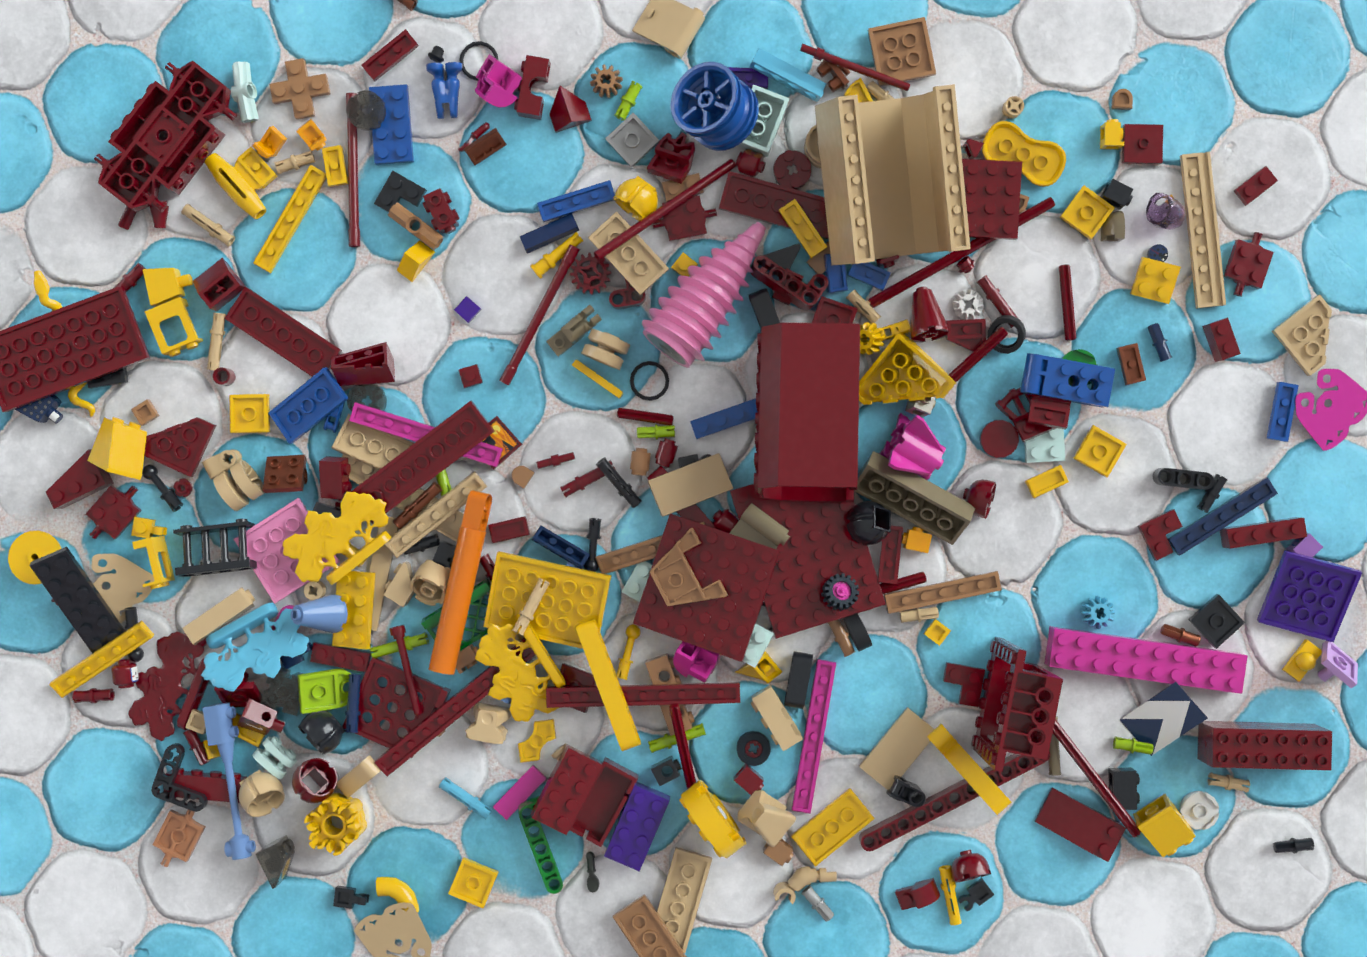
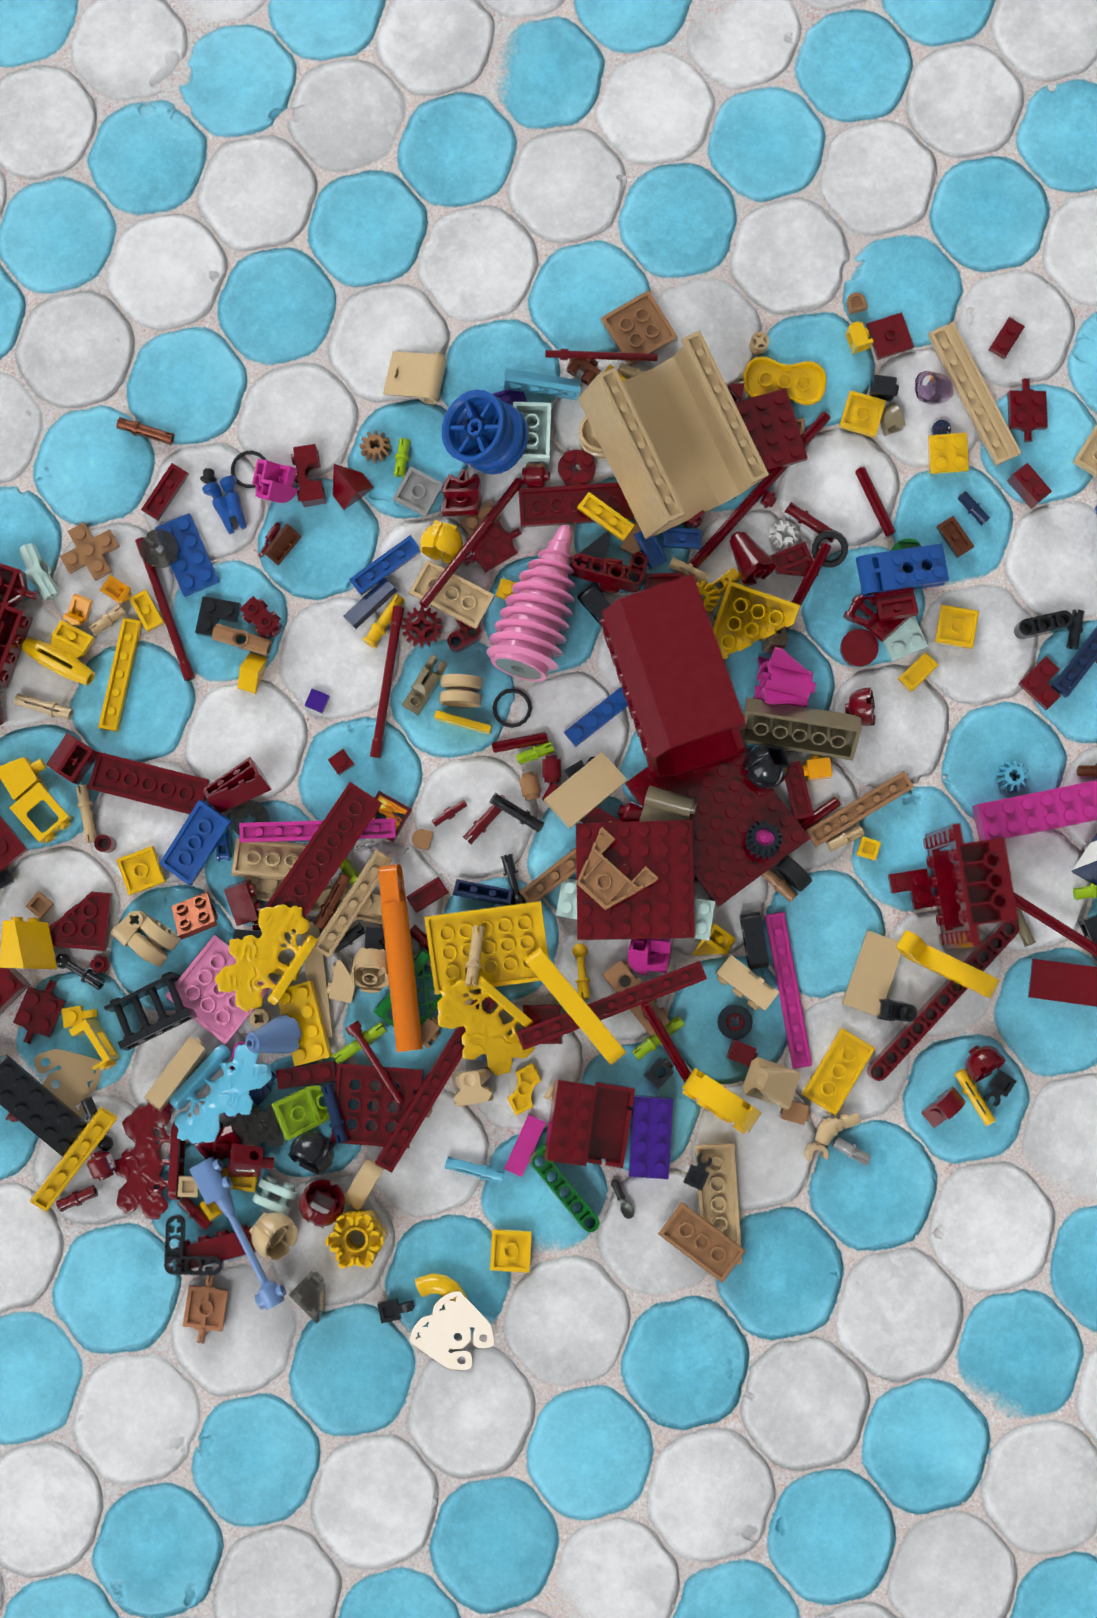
camera: 15 degrees left, 5 degrees down
none -> black plate [683,1152,712,1191]

